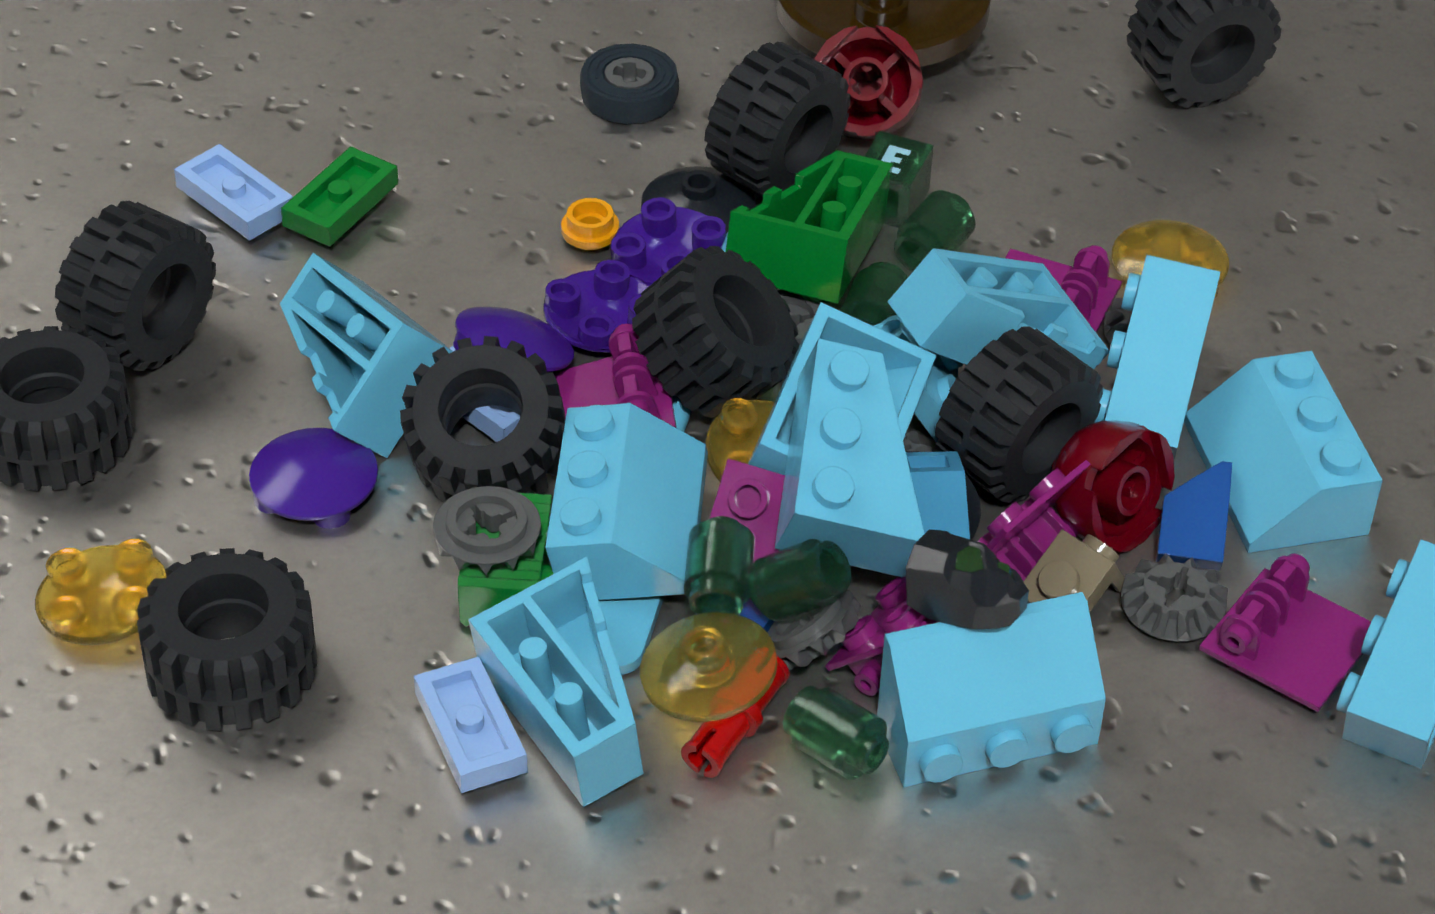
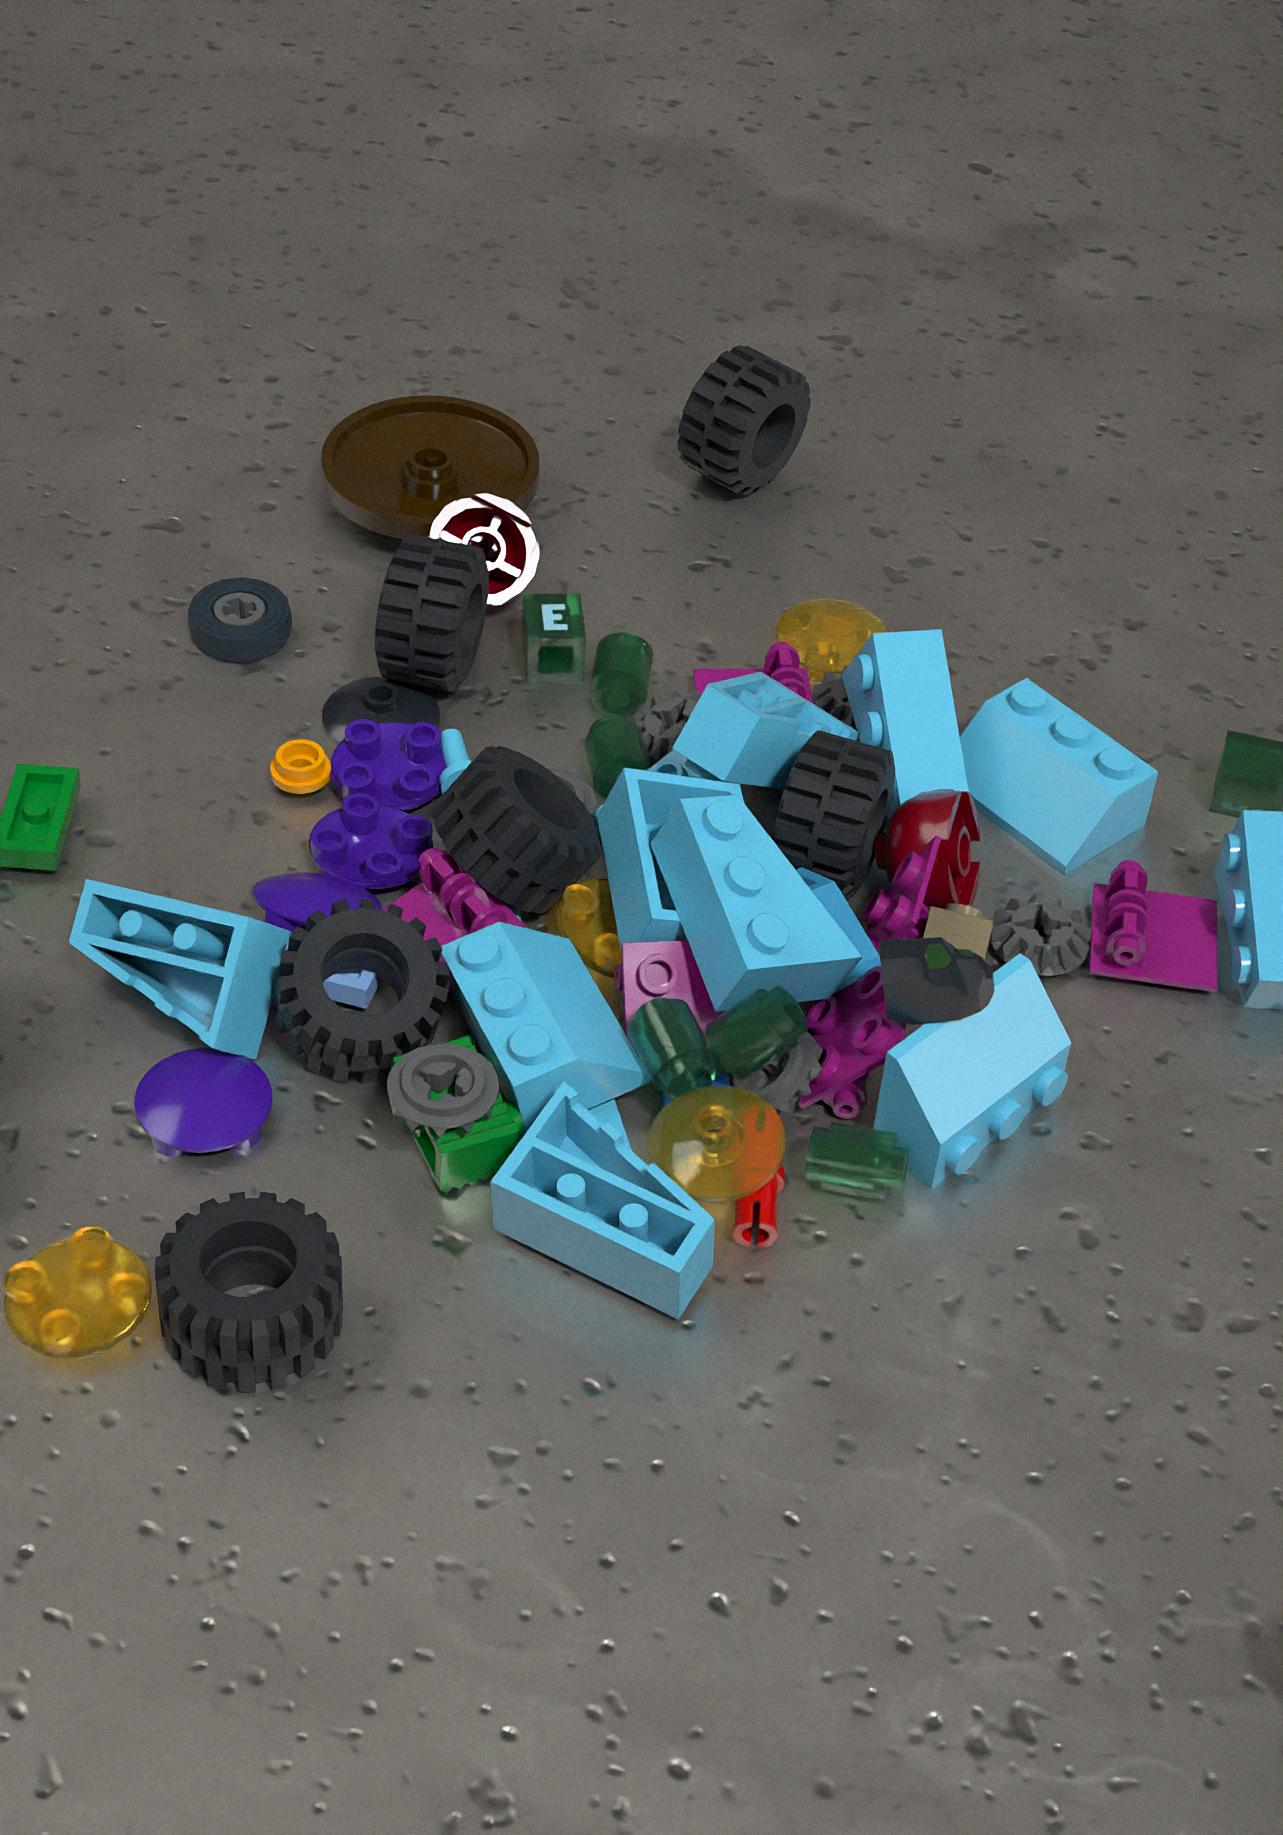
camera: 30 degrees left, 0 degrees up
light blue plate [414,656,528,793] -> none
green wedge [725,150,893,304] -> none
blue slope [1155,461,1232,571] -> none

